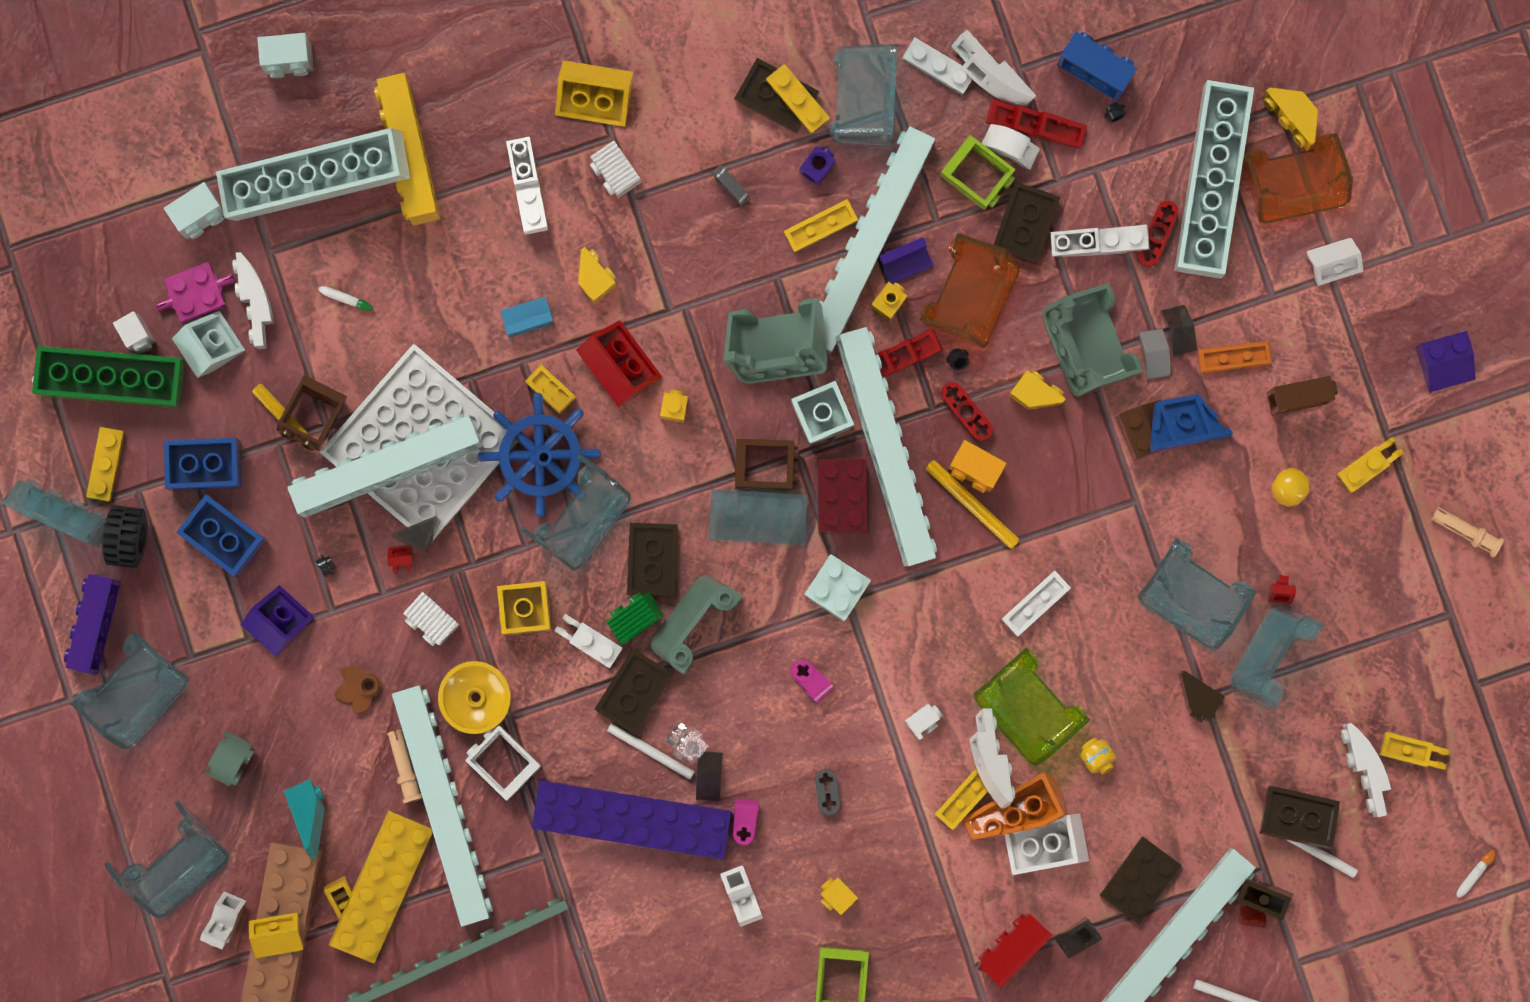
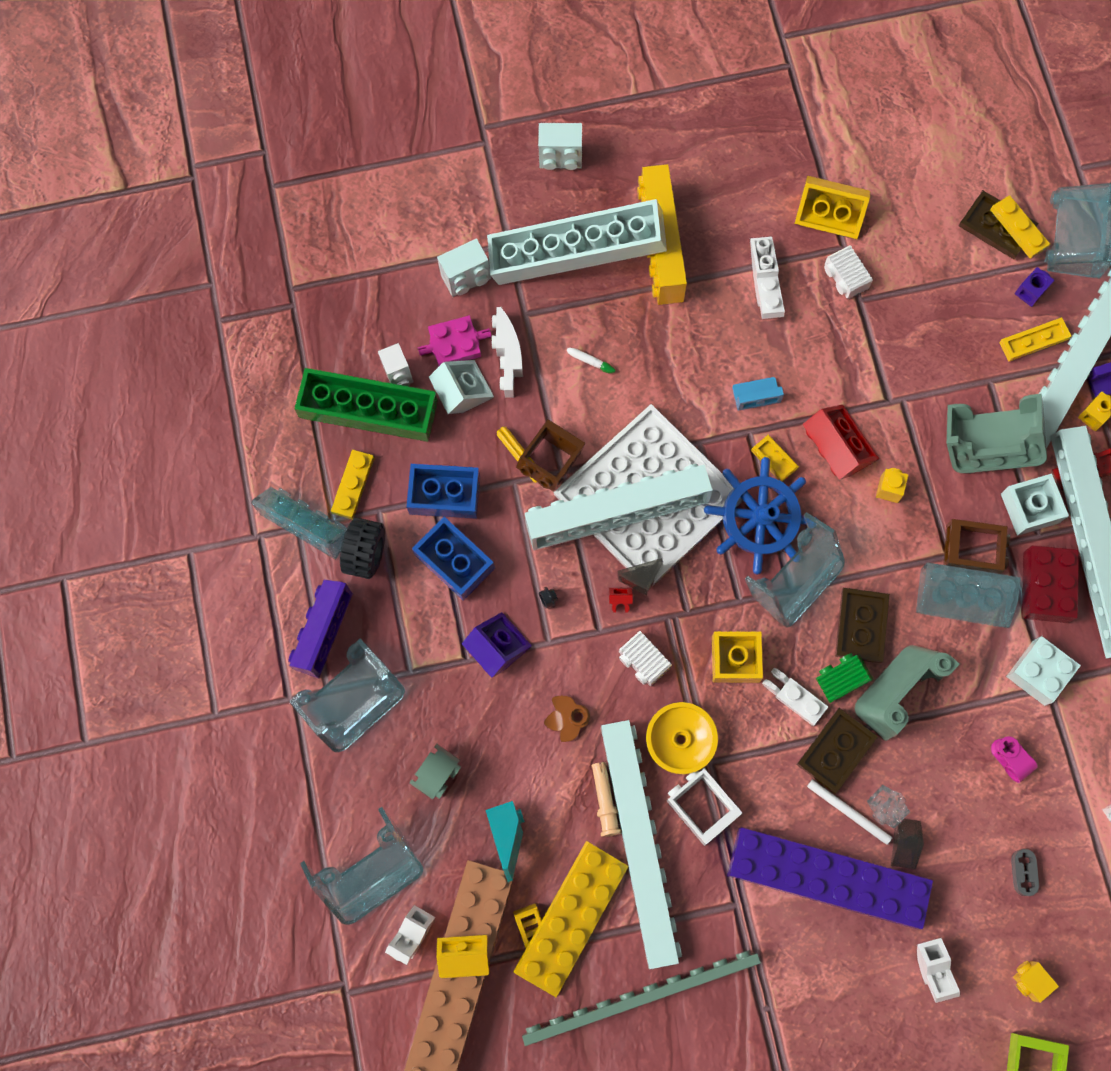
camera: 10 degrees right, 10 degrees down
yellow slope [578,247,617,304] -> none
dark grey beam [712,165,750,206] -> none
dark pink piece [733,798,759,846] -> none

